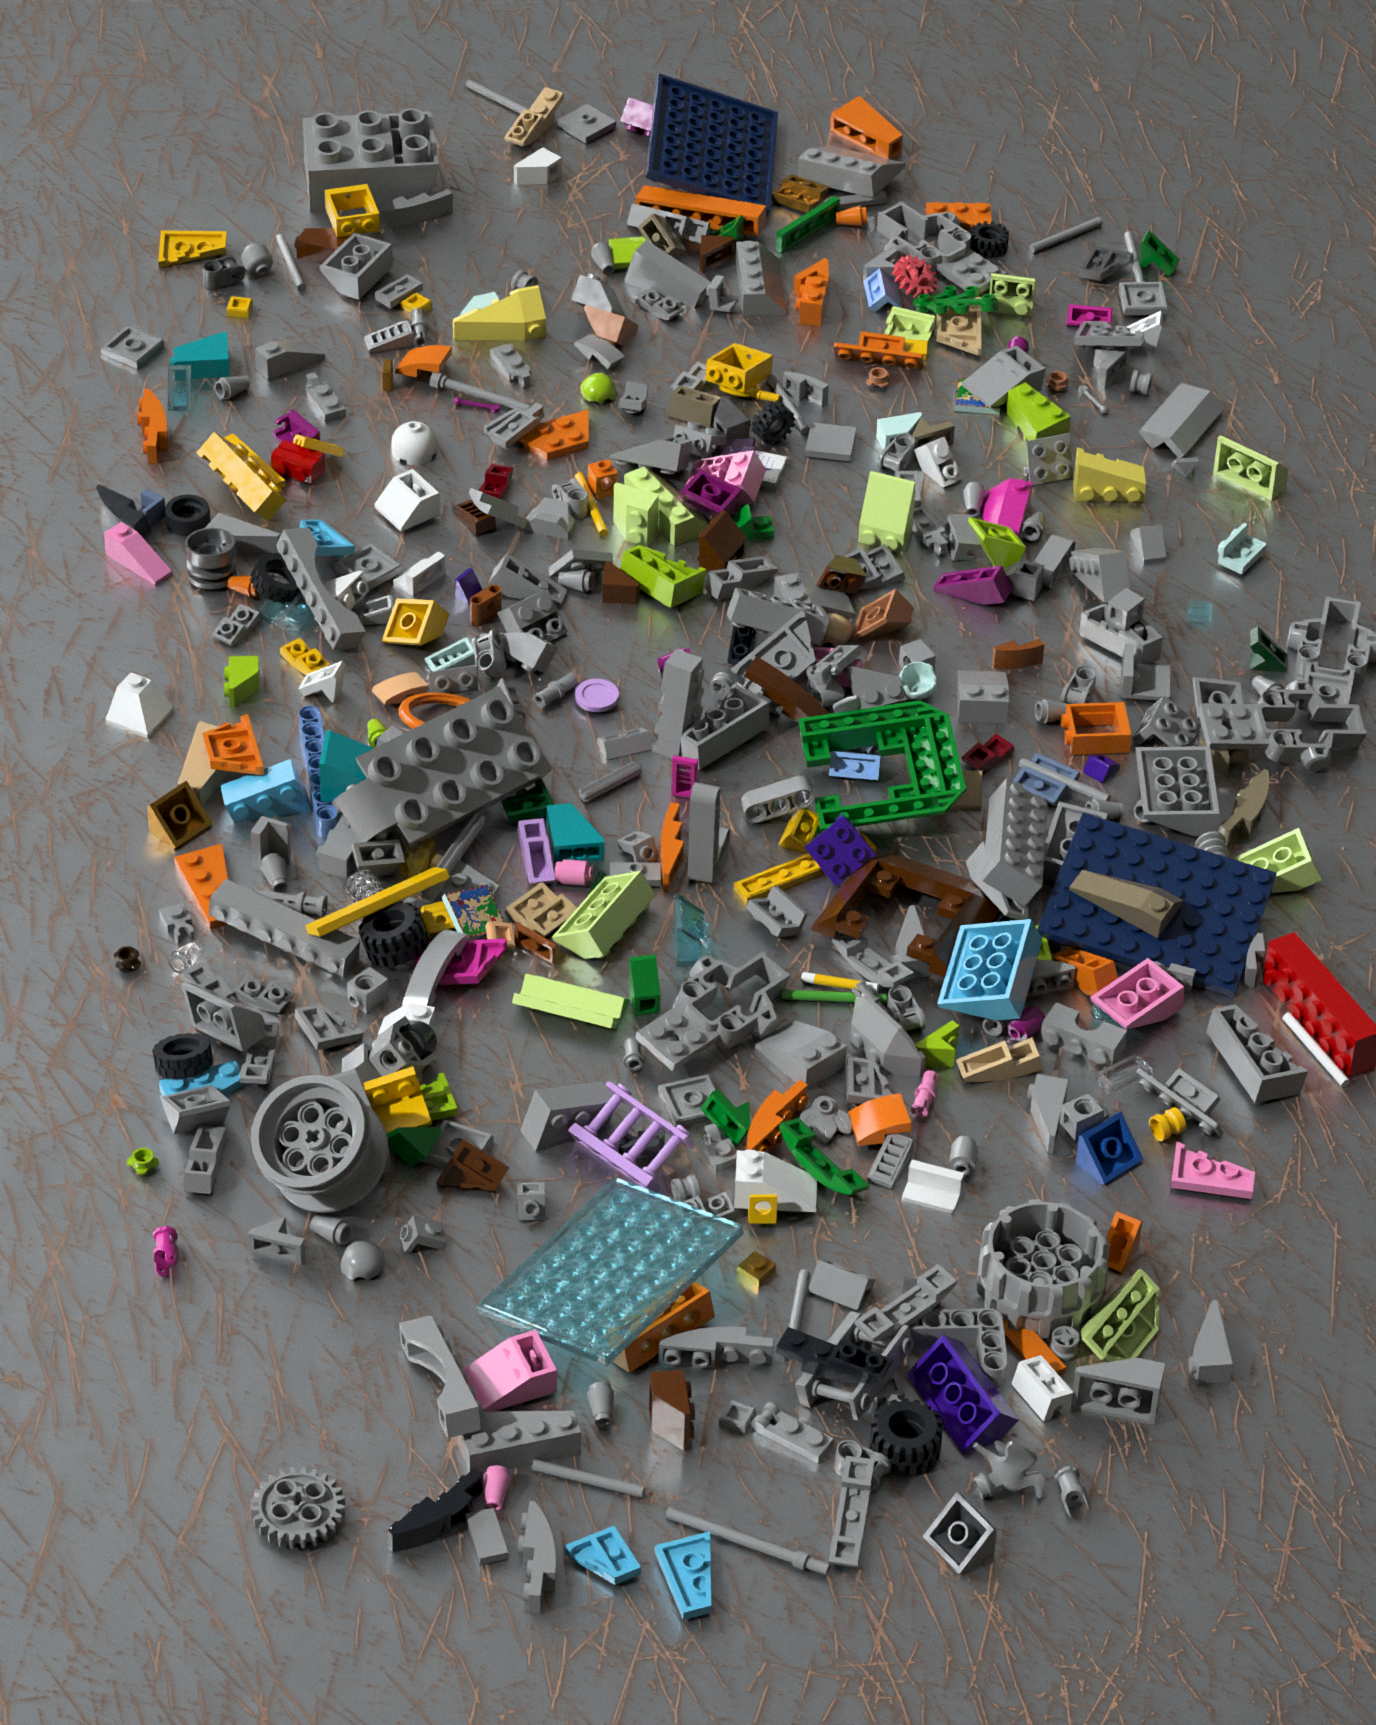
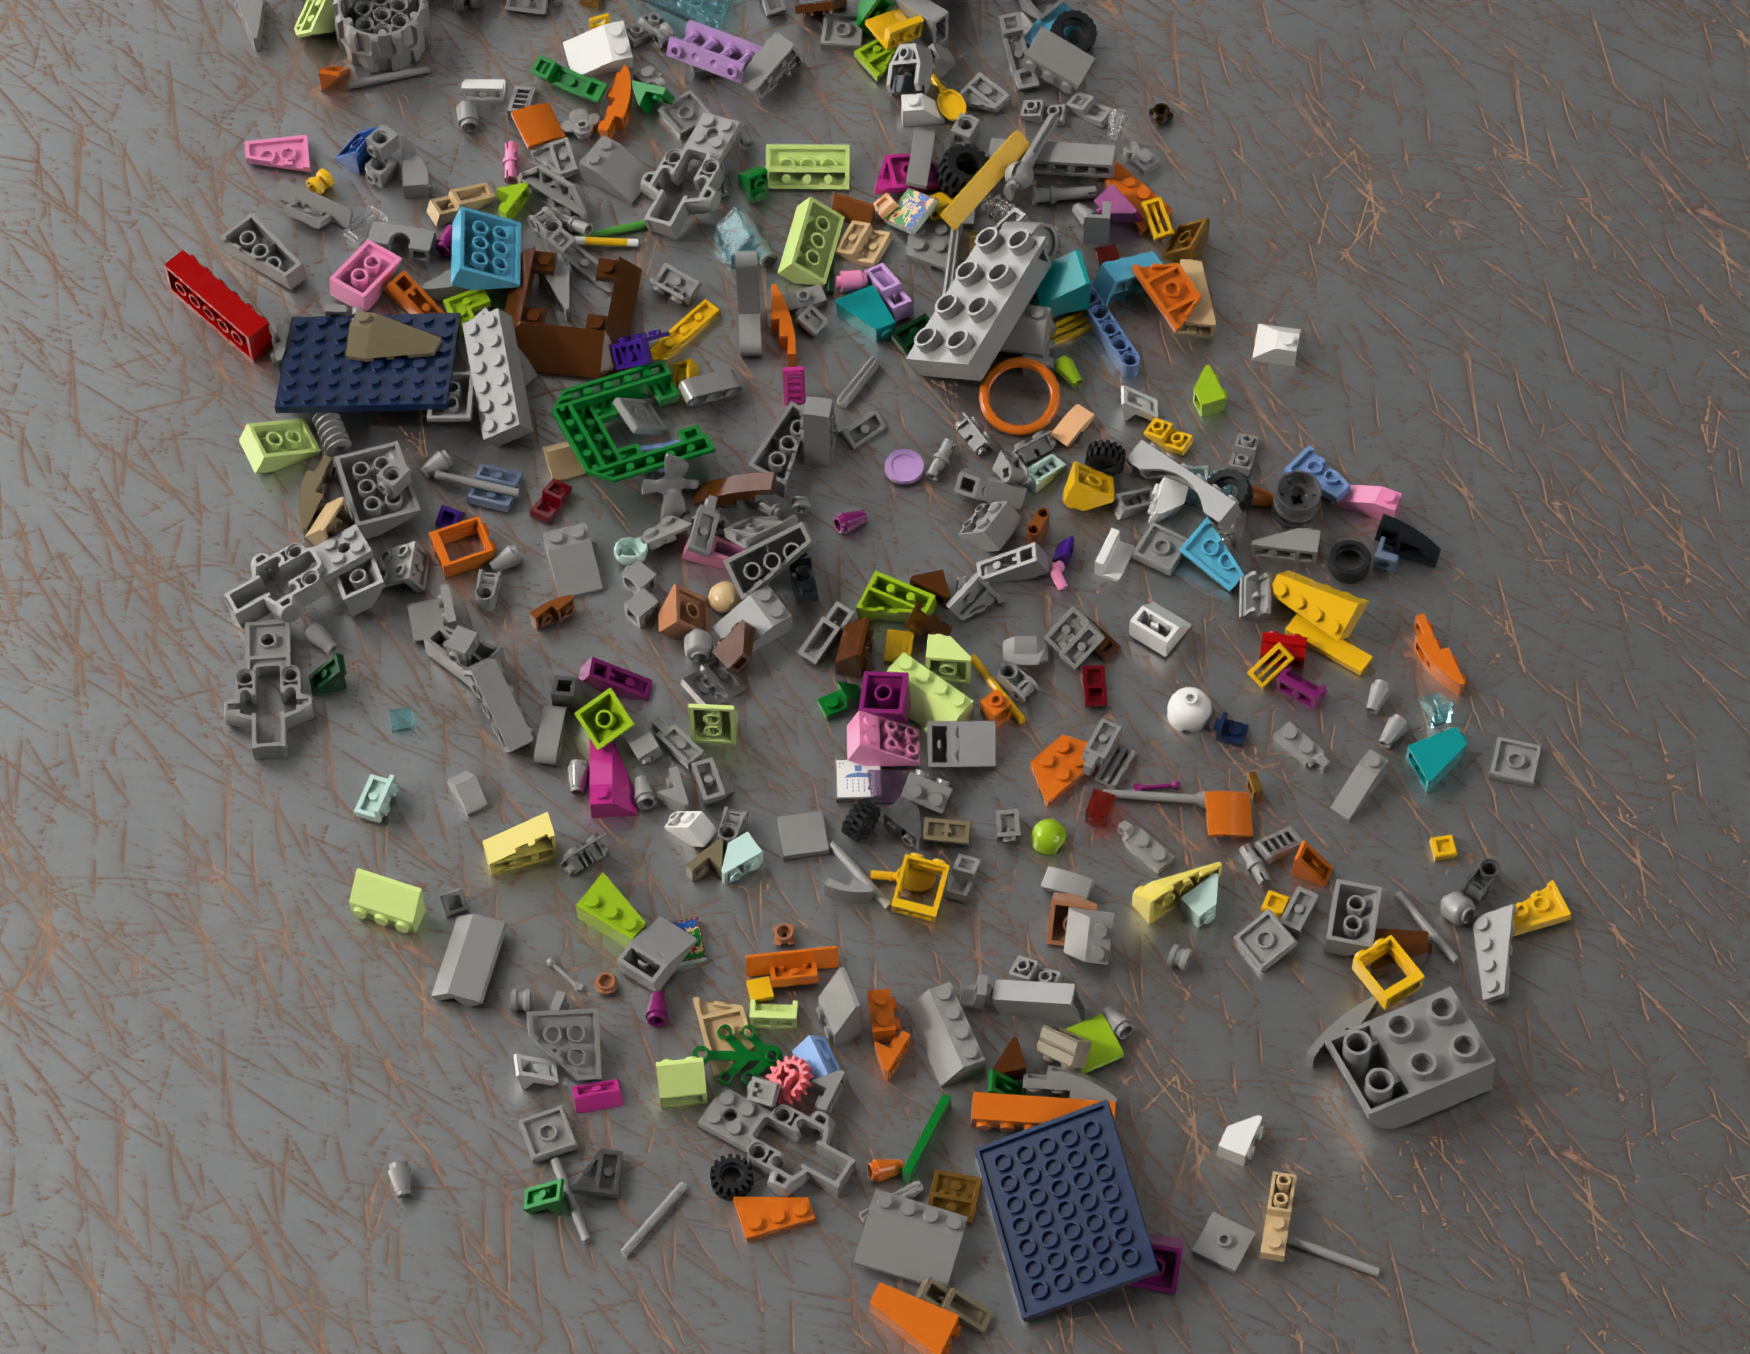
camera: 165 degrees right, 15 degrees up
none -> tan slope [305,497,353,546]
none -> light grey brick [376,458,412,499]
none -> light grey cone [388,1161,411,1198]
none -> light grey tile [612,397,668,436]
none -> light grey brick [624,588,660,629]
none -> light grey slope [657,766,690,812]
none -> light grey head [684,628,713,663]
none -> light grey pin [737,211,778,268]
none -> light grey bracket [747,1076,781,1107]
none -> light grey slope [816,966,861,1047]
none -> yellow piece [884,629,914,662]
none -> reddish brown wing [903,602,952,637]
none -> dark tan slope [915,1277,994,1333]
none -> yellow piece [931,73,967,122]
none -> light grey piece [1003,113,1060,201]
none -> bright pink arm [1049,560,1068,591]
none -> black tyre [1085,439,1126,476]
none -> clear red brick [1085,789,1116,829]
none -> magenta slope [1093,184,1143,223]
none -> yellow tile [1141,196,1175,242]
none -> dark blue bracket [1213,711,1249,748]
none -> light grey plate [1233,909,1298,973]
none -> light grey hinge [1239,571,1272,623]
none -> medium blue wing [1284,445,1350,504]
none -> orange slope [1292,841,1334,887]
none -> light grey cone [1365,679,1392,714]
none -> light grey wing [1472,904,1517,1004]

